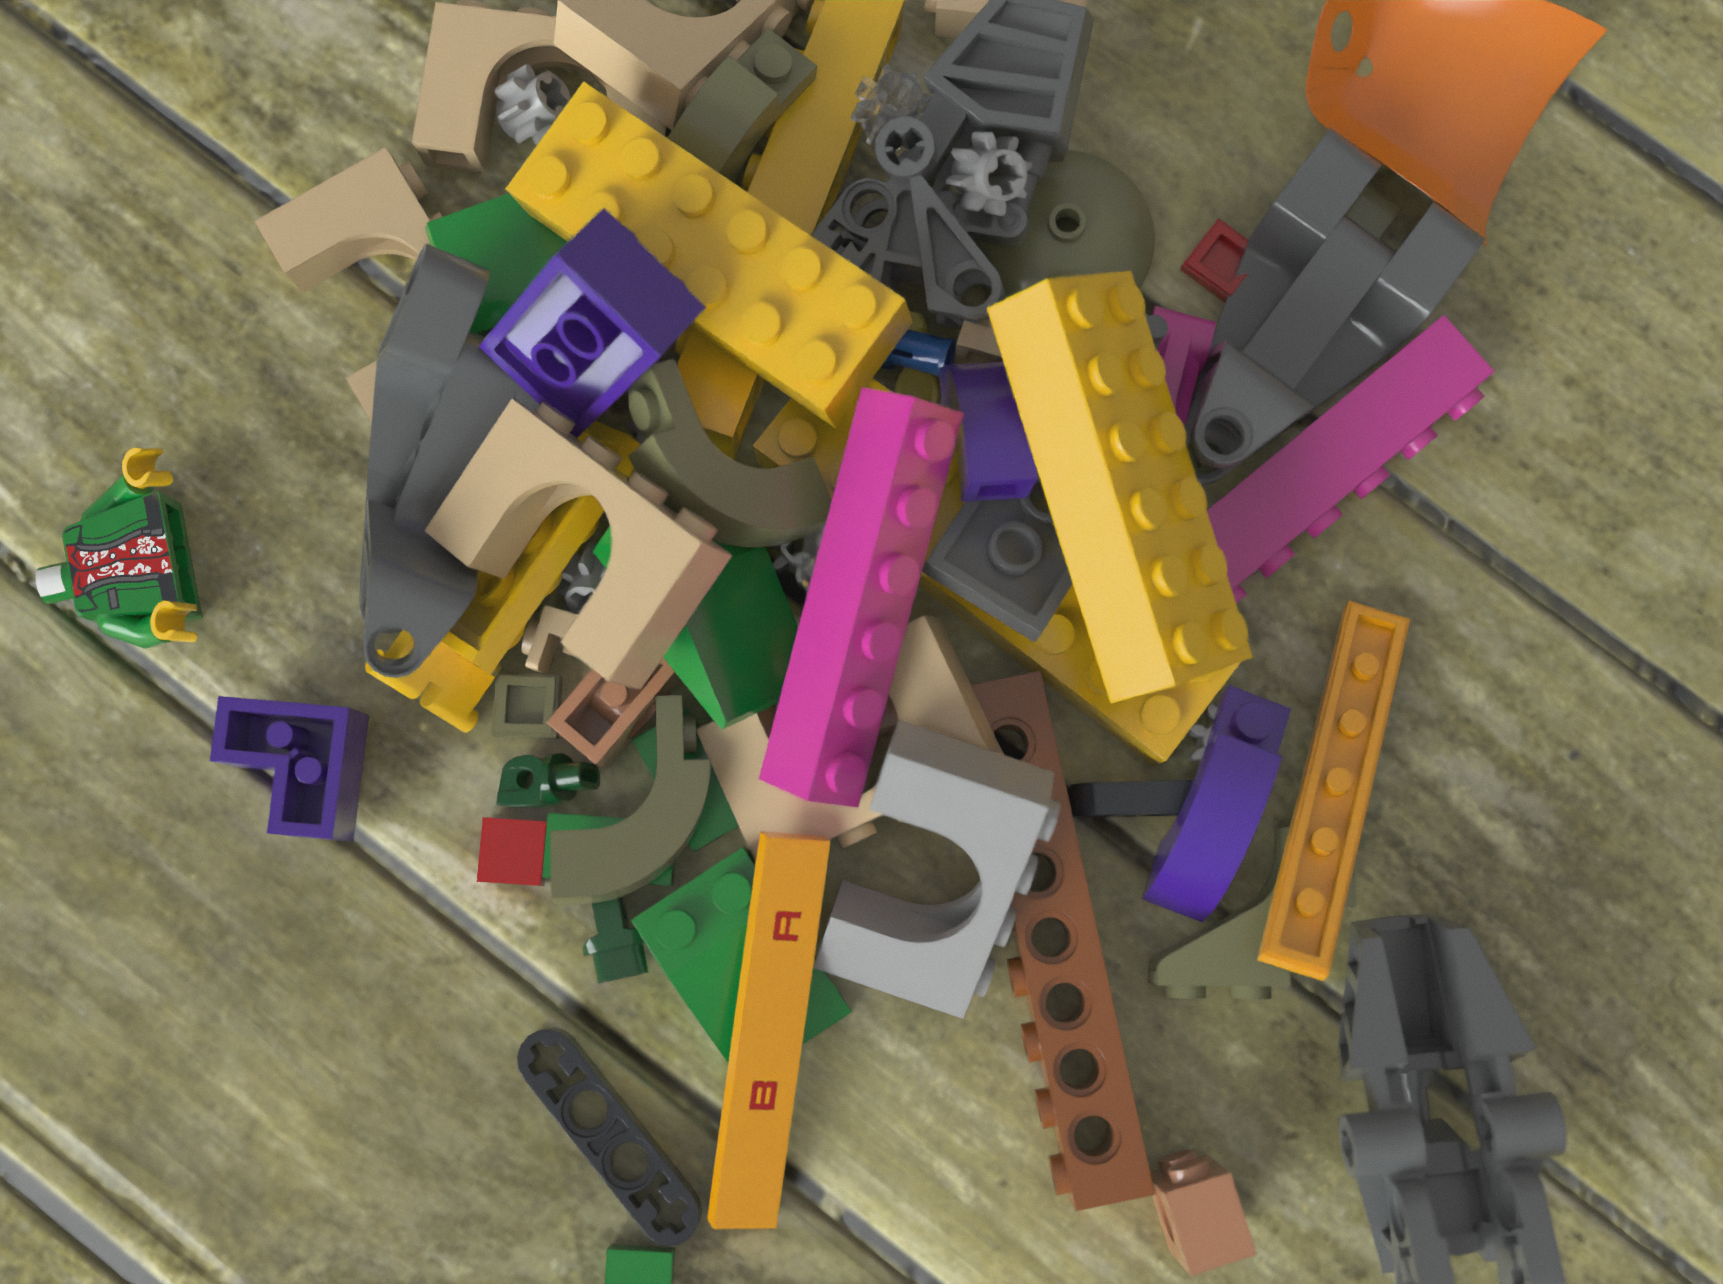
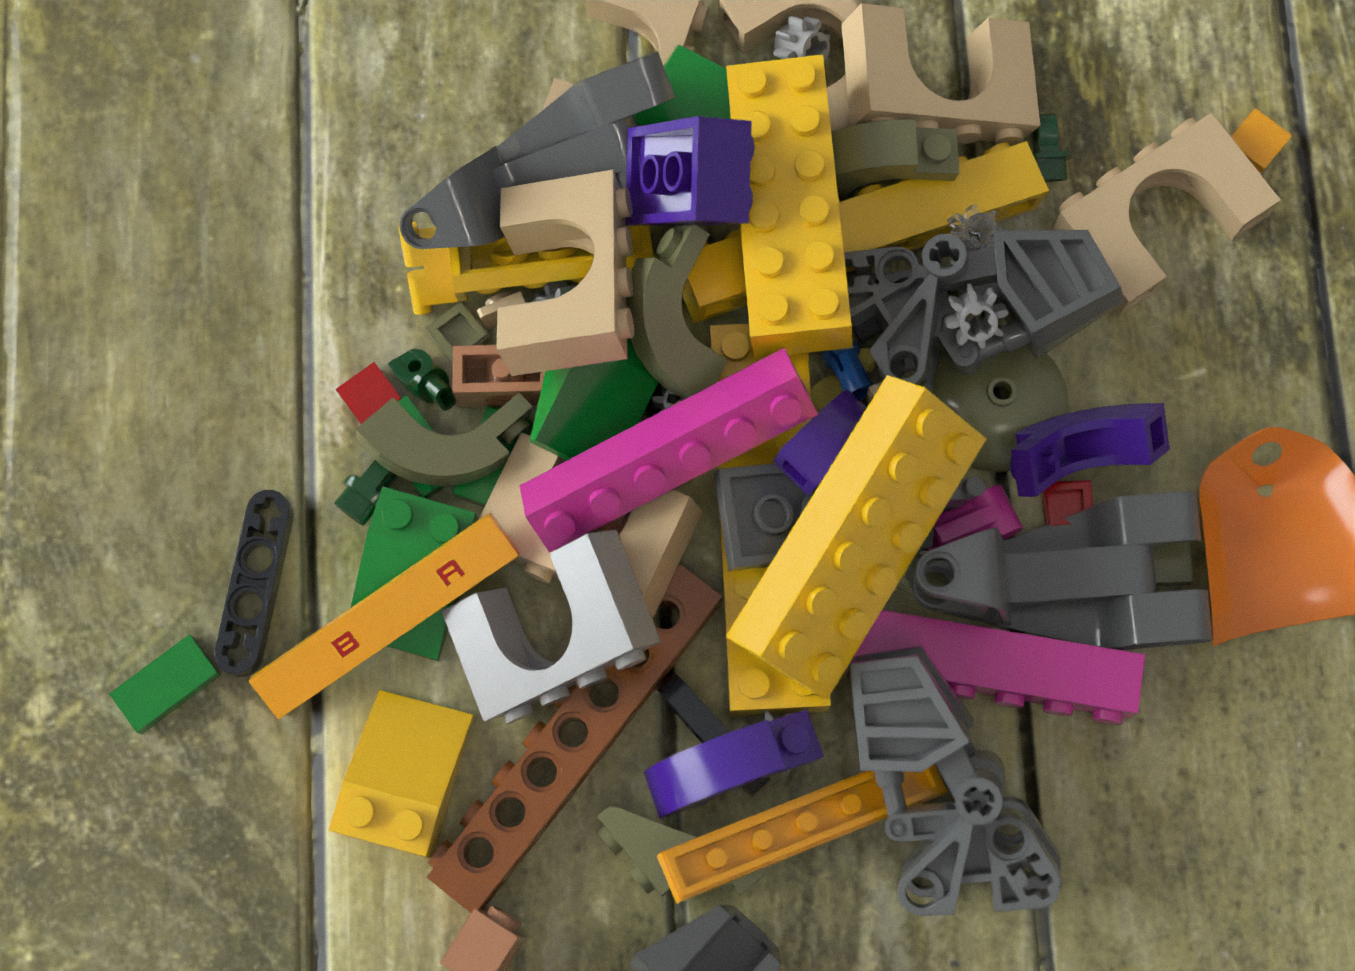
camera: 50 degrees right, 5 degrees down
torso [35,448,203,649] -> none
dark purple brick [210,696,369,842] -> none
none -> yellow slope [328,690,474,858]
none -> dark grey piece [848,646,1062,916]
none -> dark purple arch [1010,403,1170,497]

